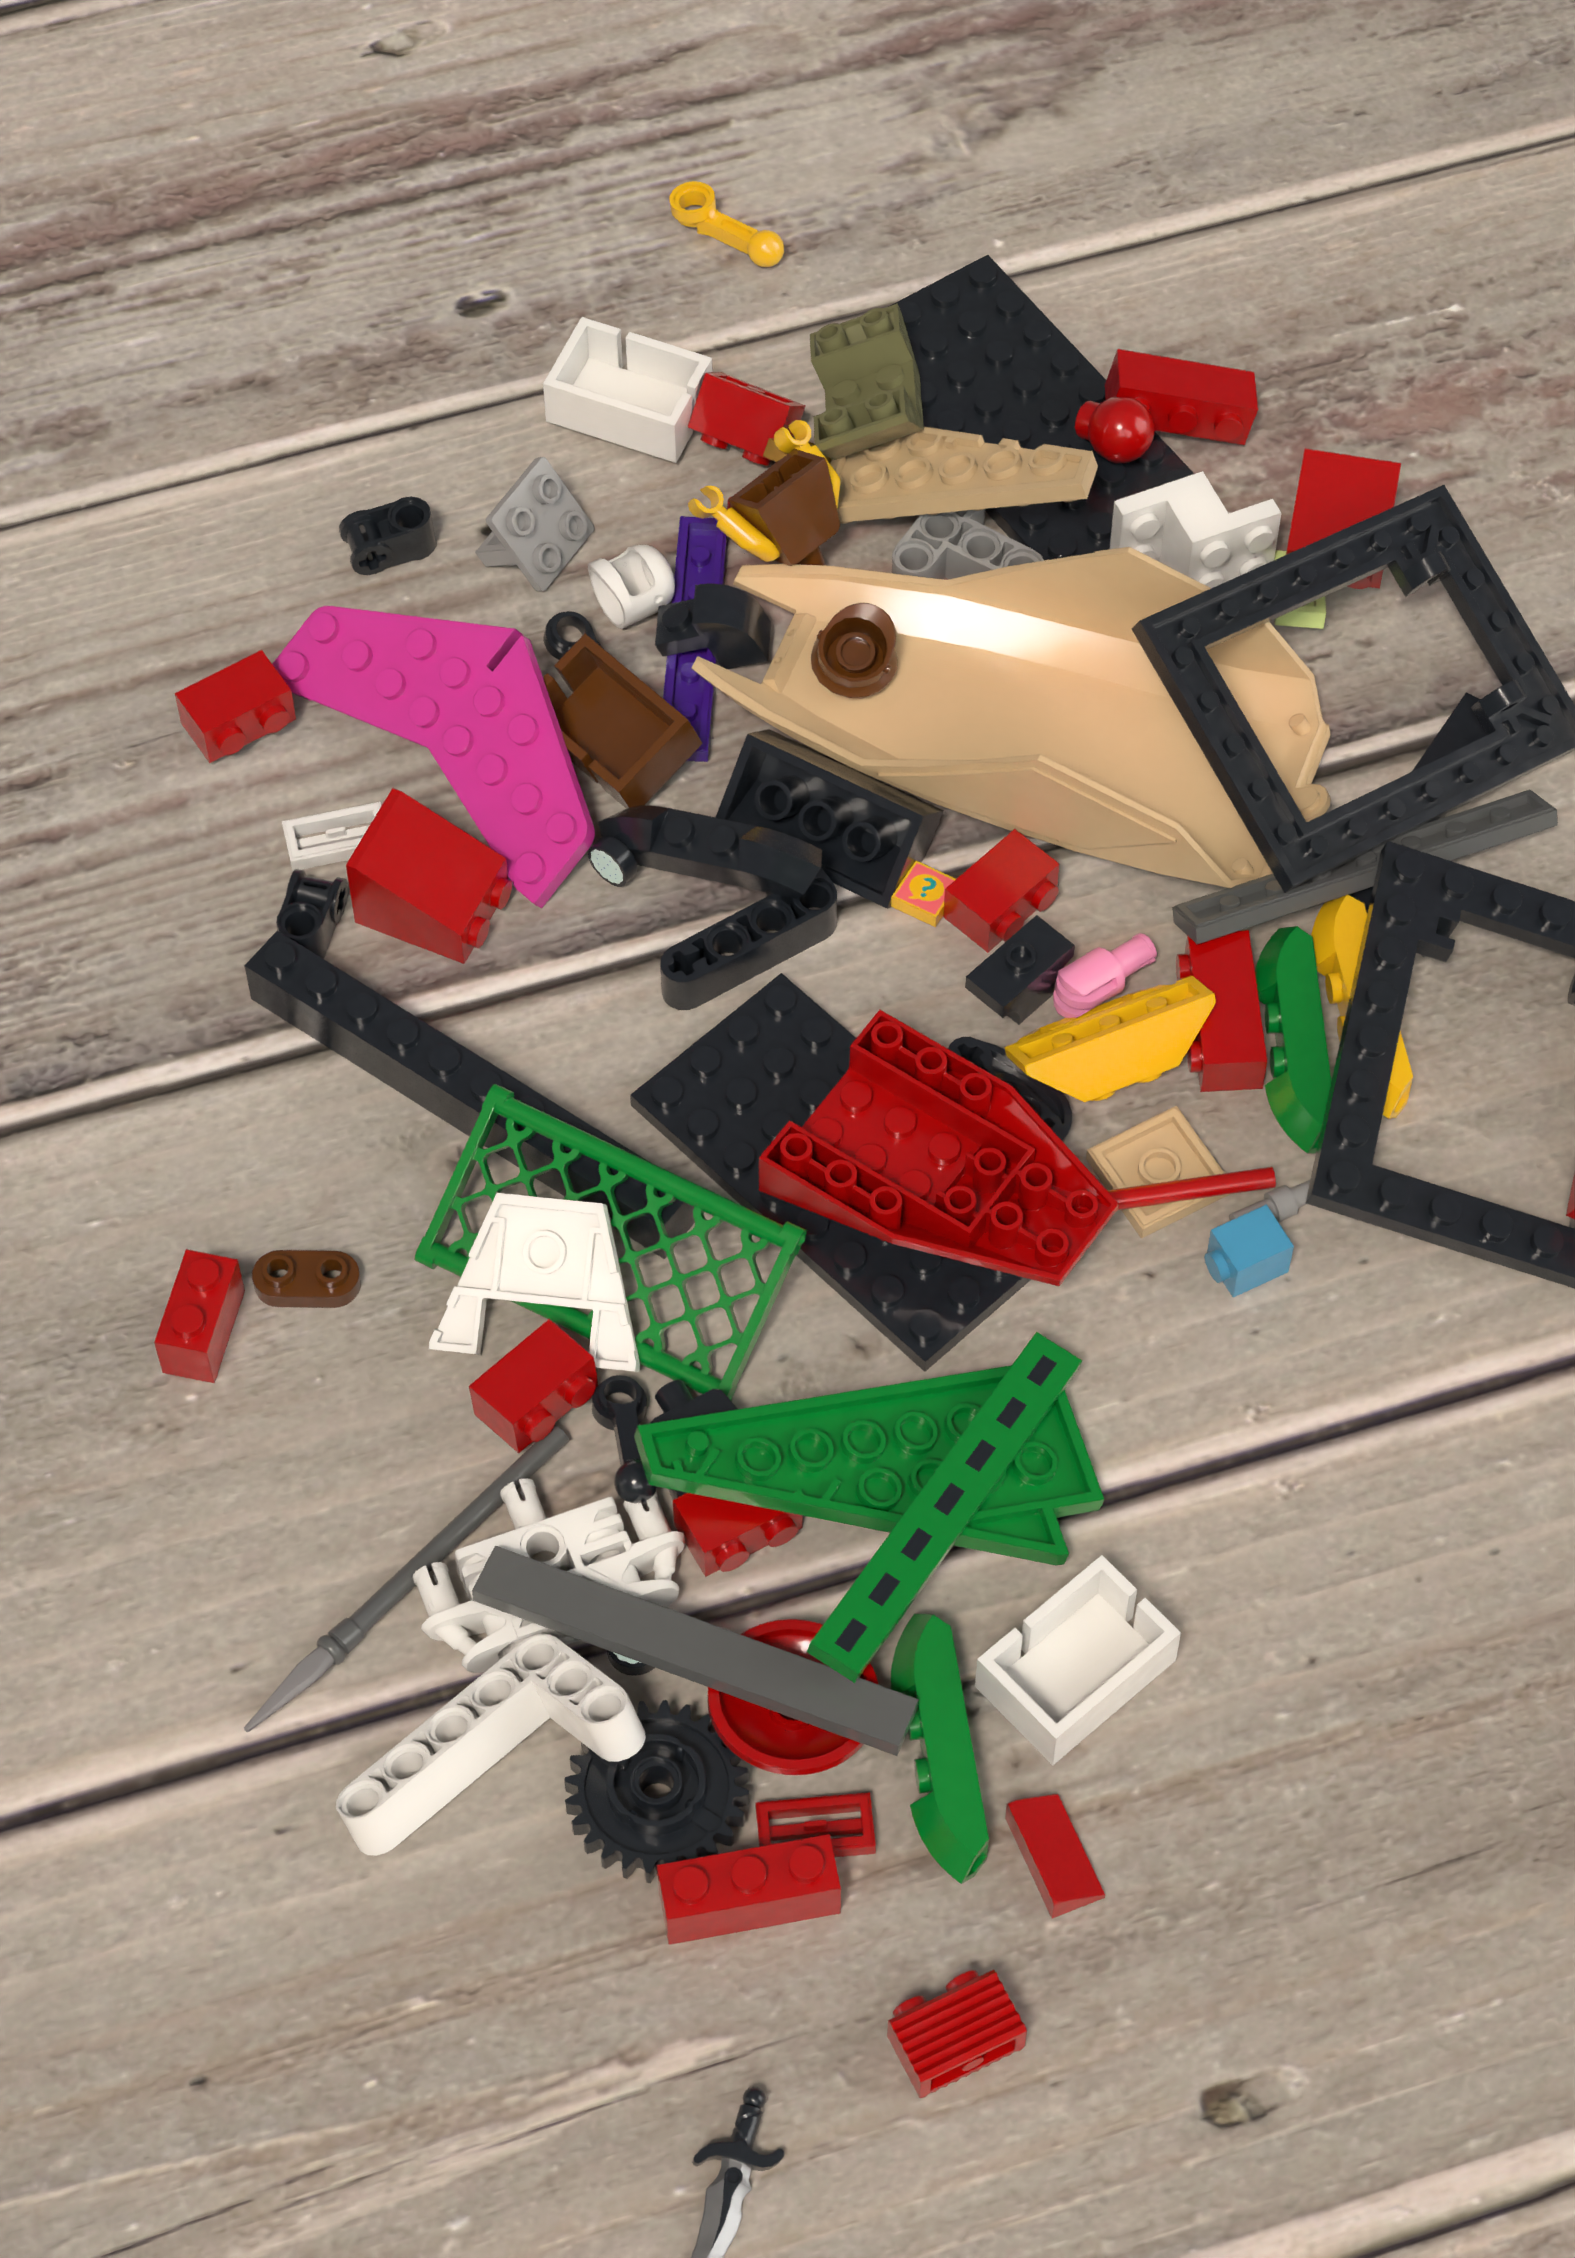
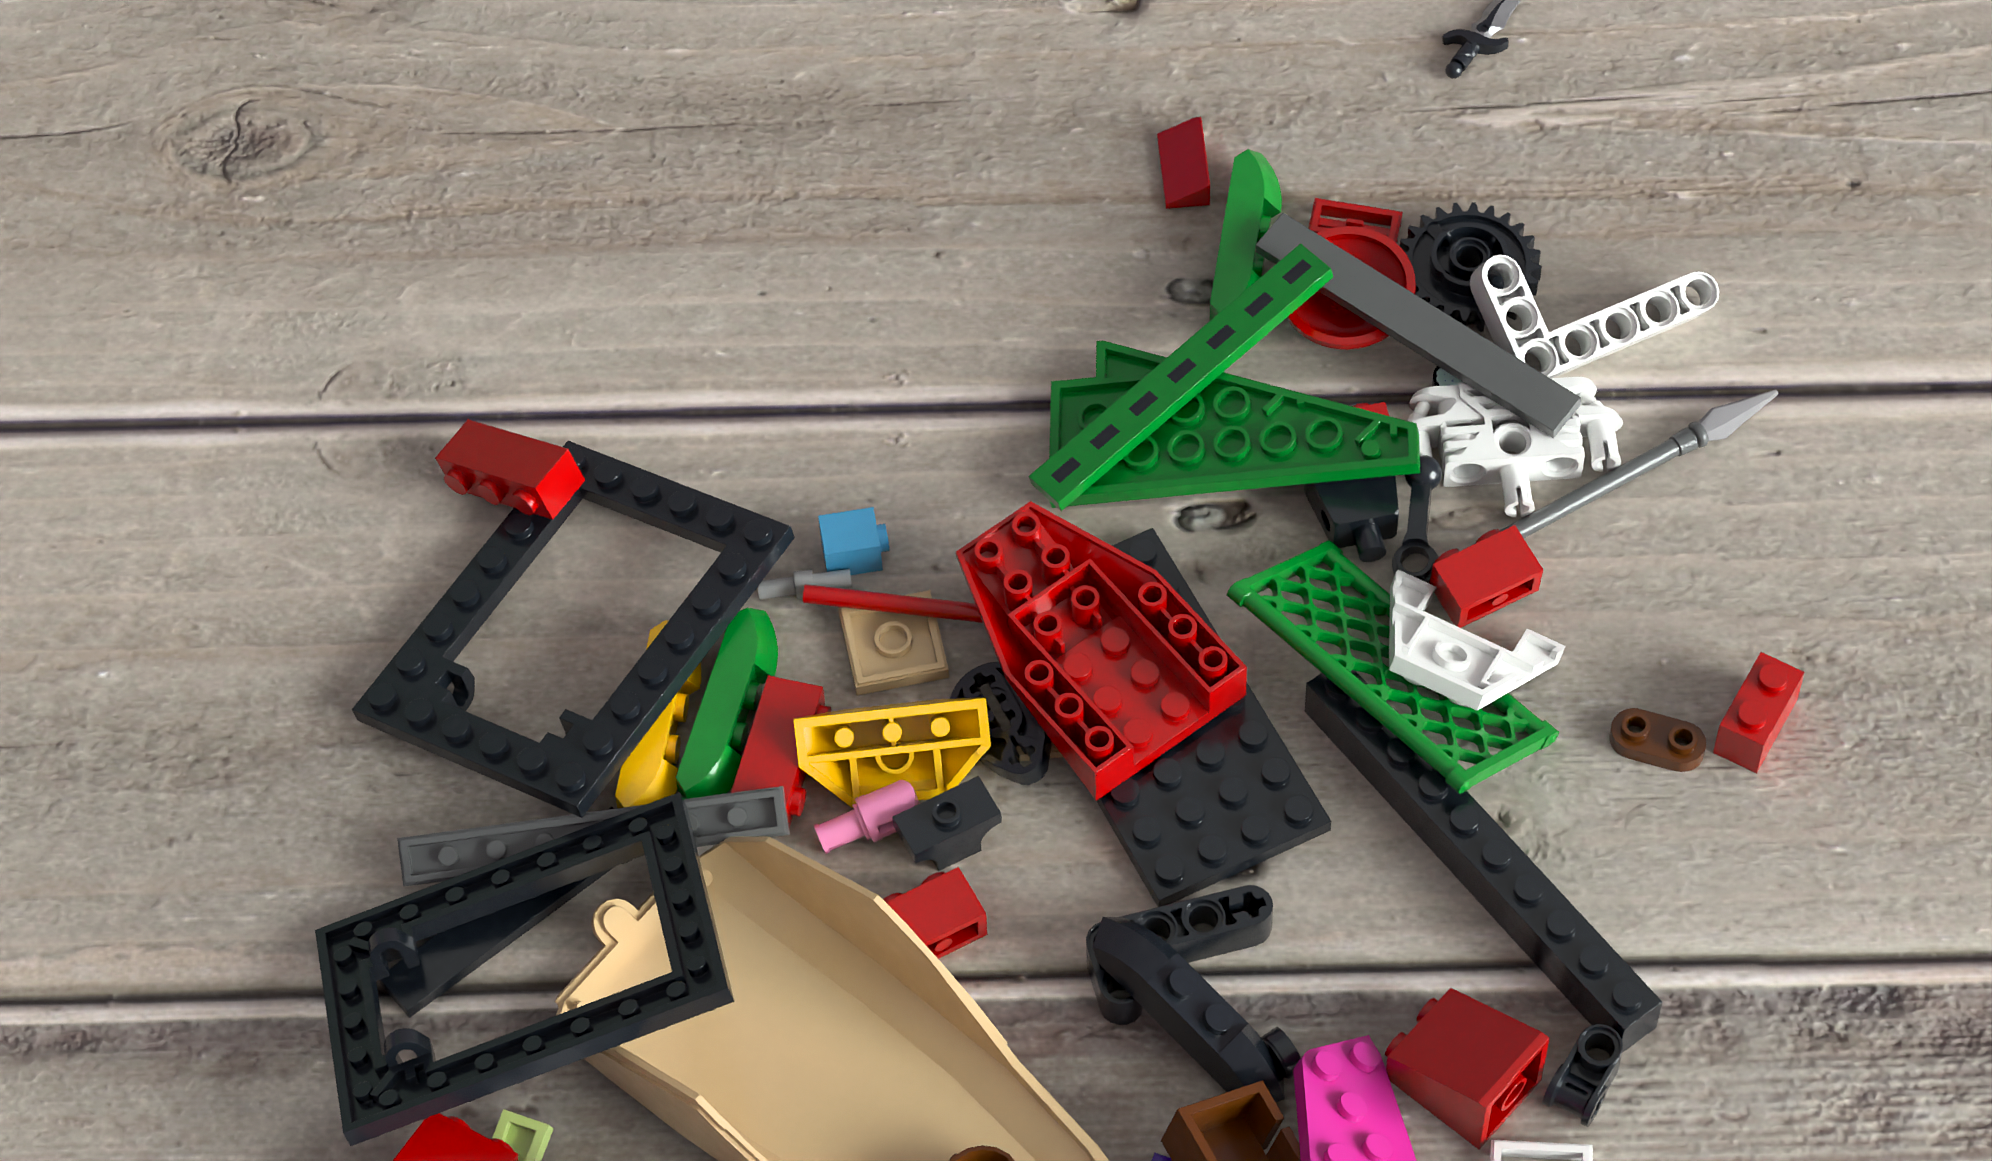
camera: 160 degrees left, 0 degrees up
red brick [657,1834,841,1945] -> none
black slope [716,729,944,909] -> none
red brick [887,1969,1027,2098] -> none
tile [891,860,956,927] -> none
white piece [975,1555,1181,1766] -> none

